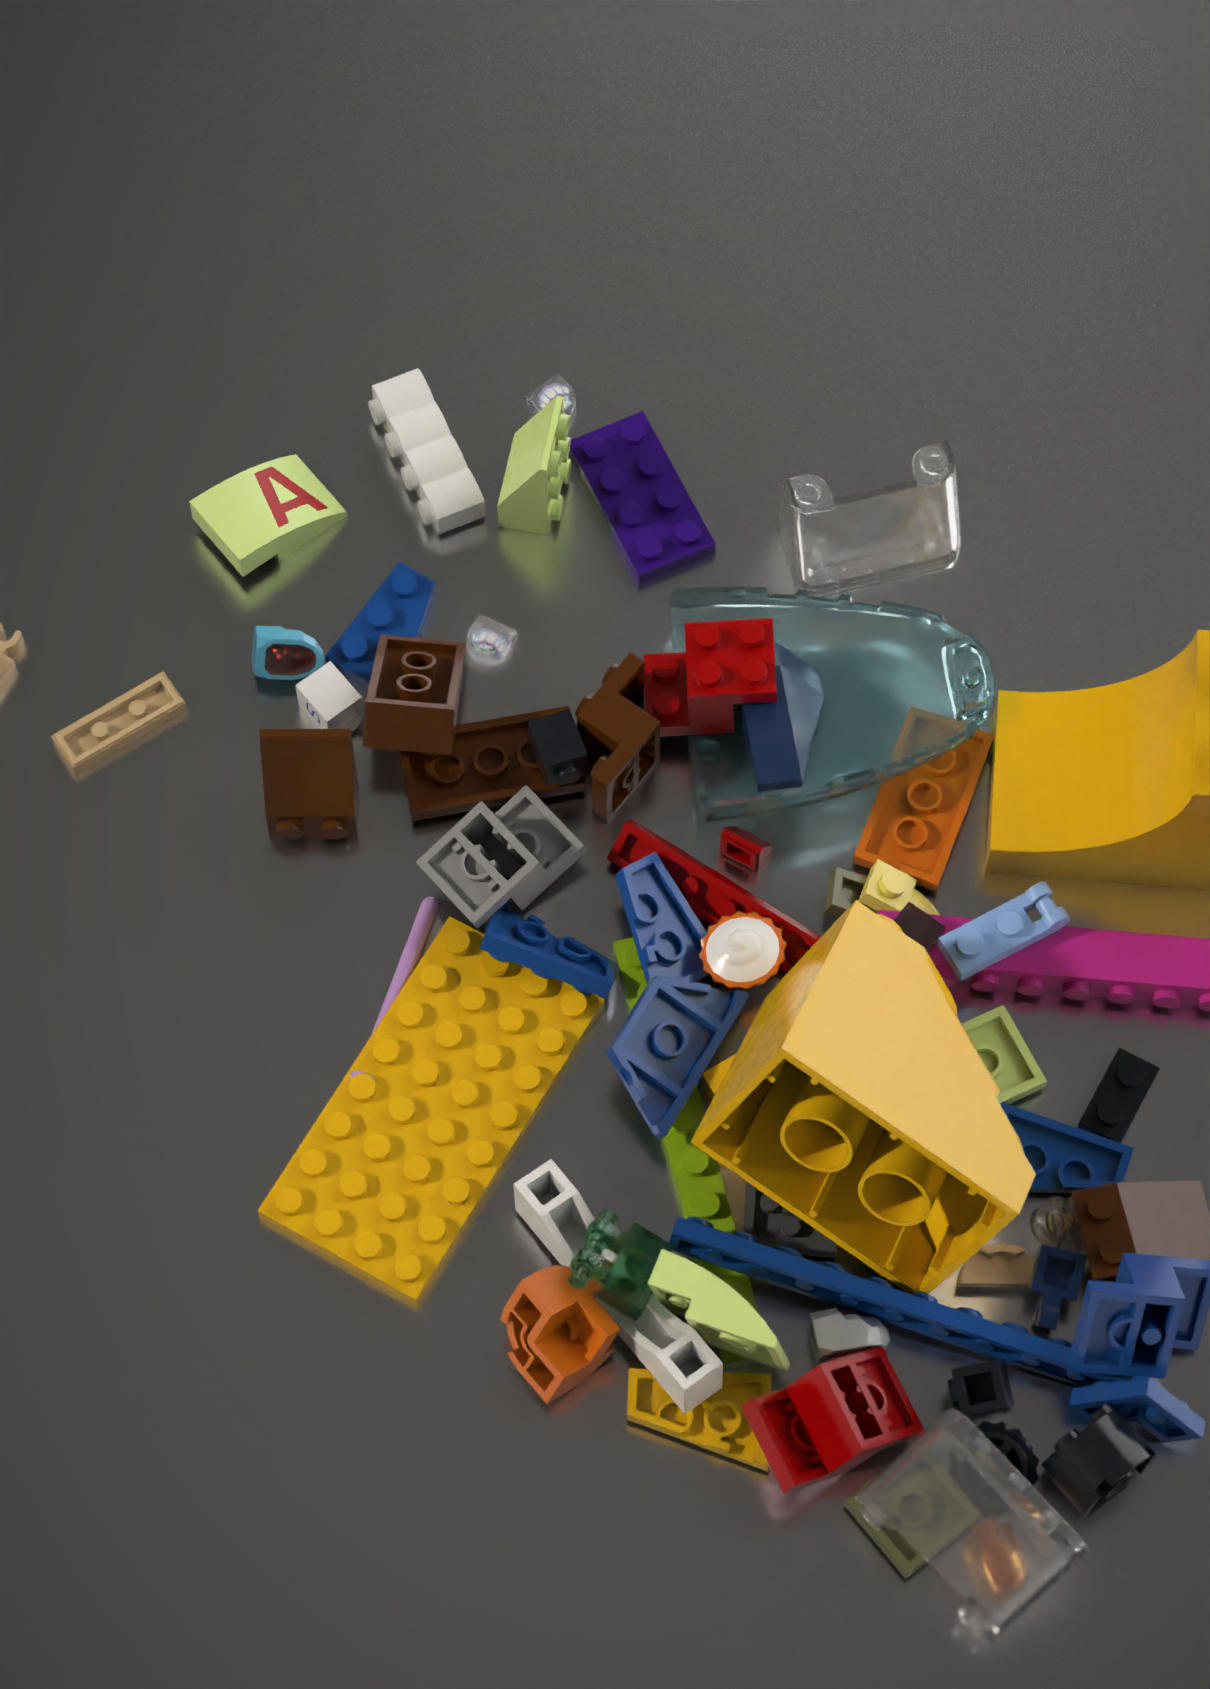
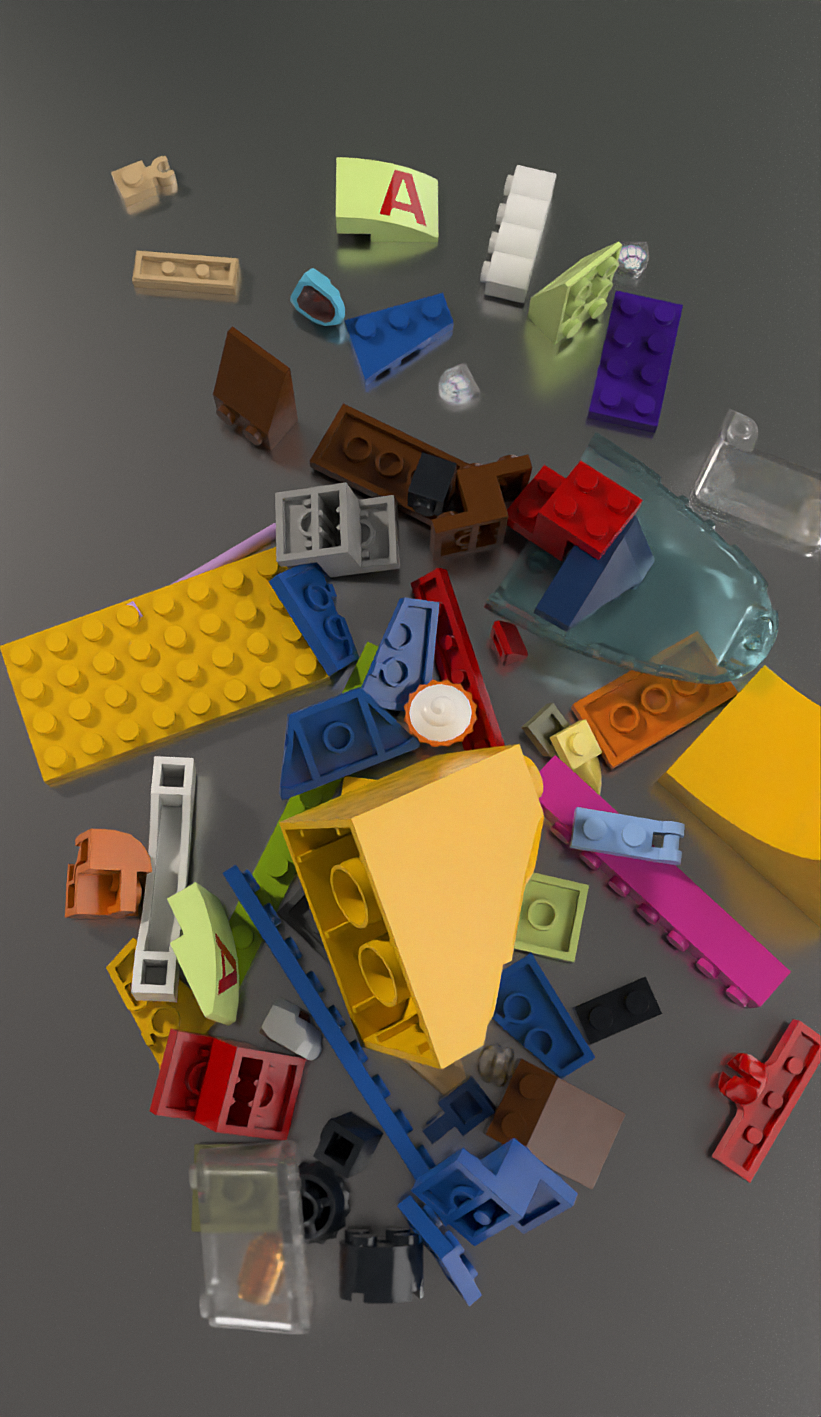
camera: 35 degrees right, 10 degrees up
white brick [295,661,364,732] -> none
reddish brown slope [363,634,466,756] -> none
clear green plate [568,1210,674,1321] -> none
clear smoke plate [894,902,946,954] -> none

